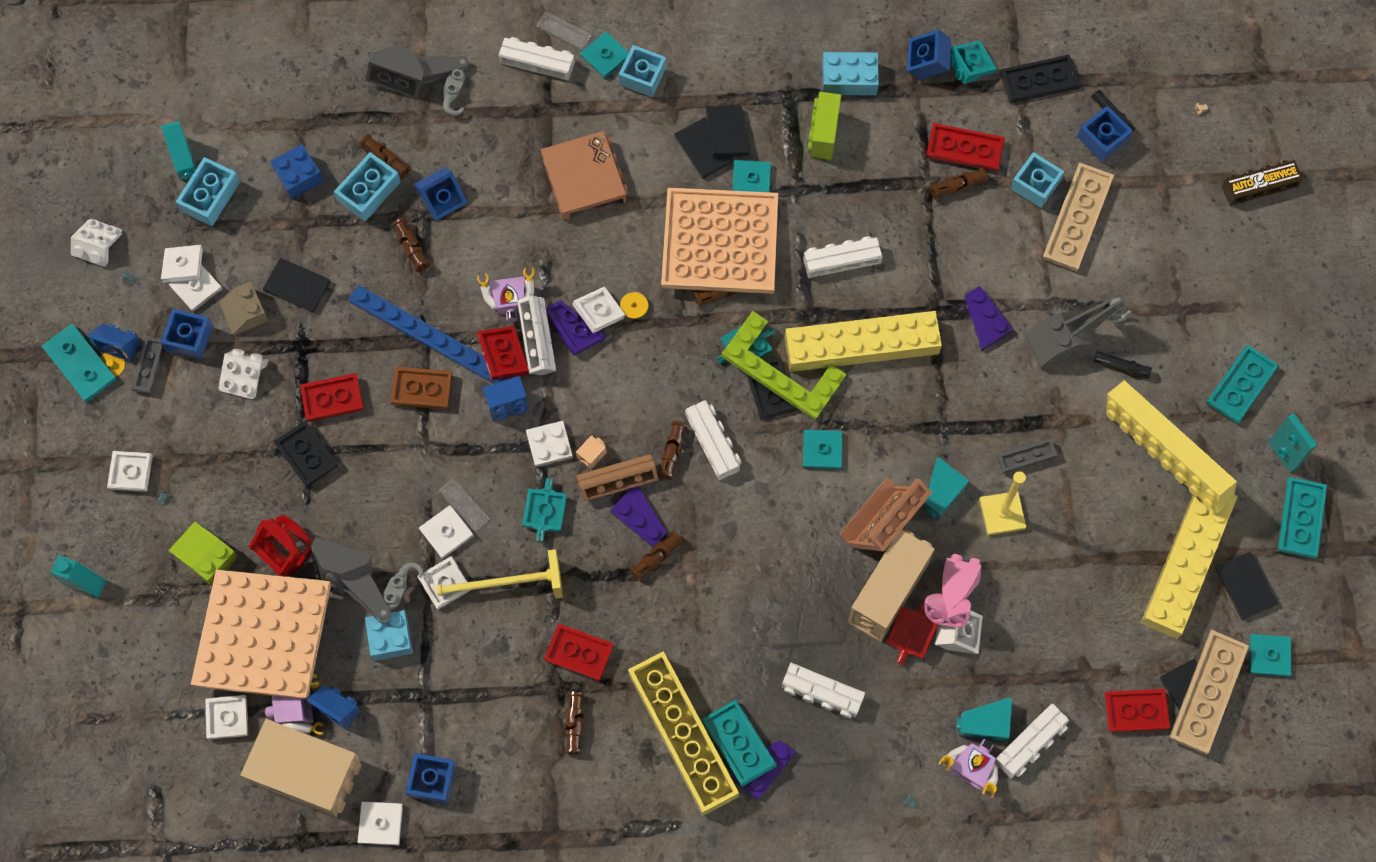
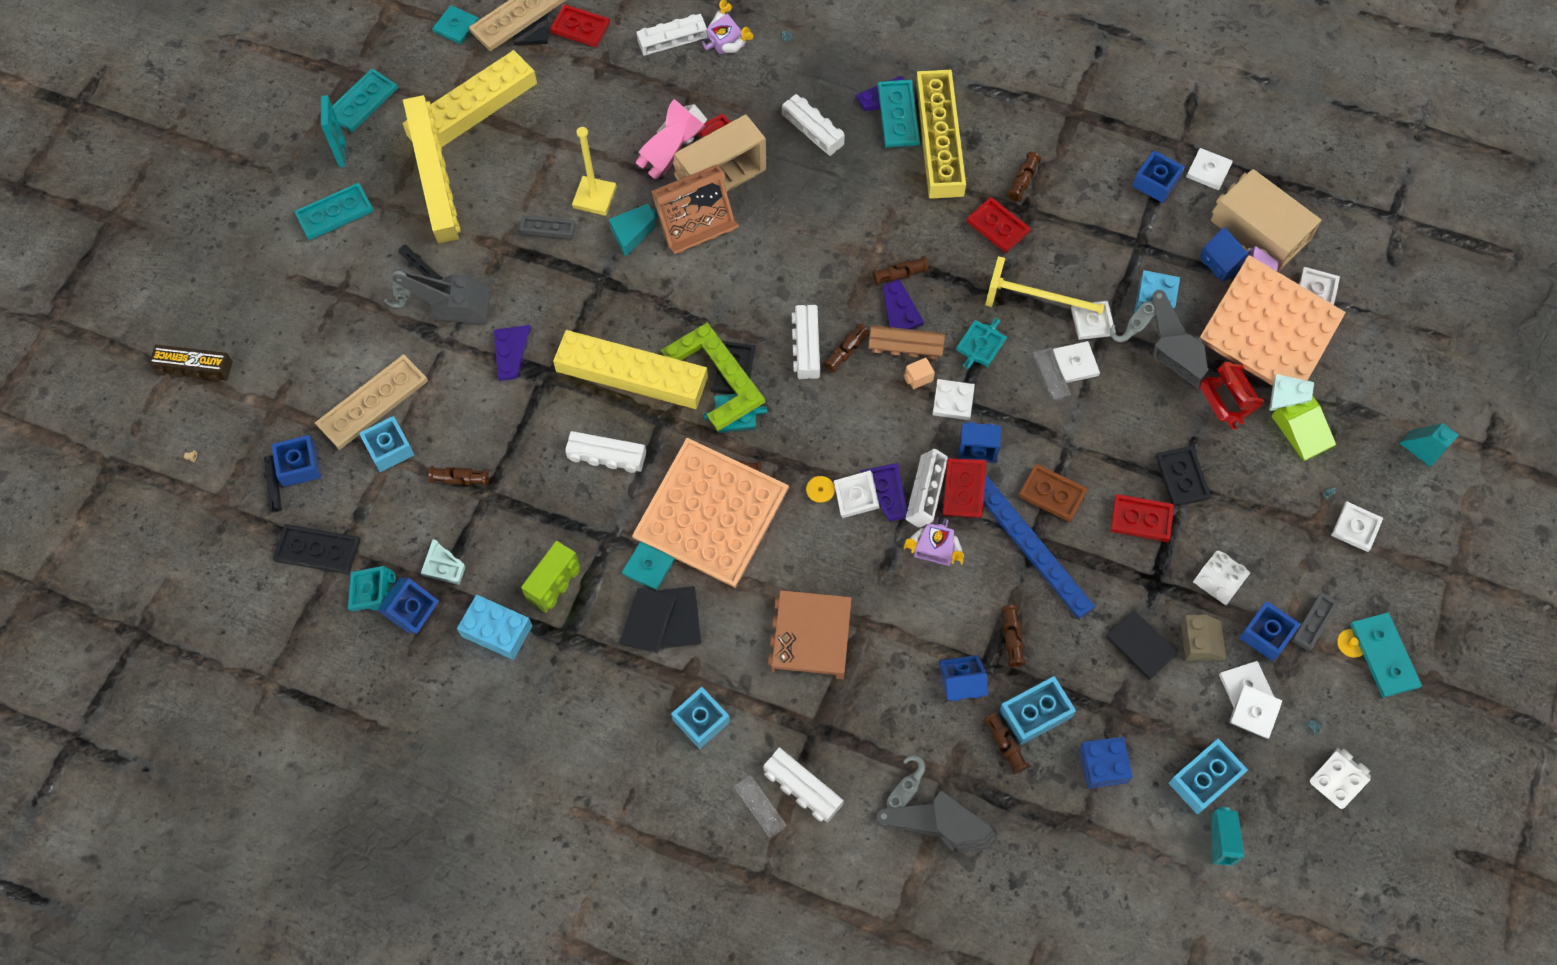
camera: 155 degrees left, 5 degrees down
blue slope [88,324,141,362] -> none
teal plate [580,31,629,79] -> none
teal plate [803,430,842,469] -> none
red plate [926,123,1005,172] -> none
teal slope [955,698,1012,742] -> none
black tile [1215,551,1278,620] -> none
none -> light aqua wing [421,539,465,585]
none -> light aqua wing [1269,374,1314,411]

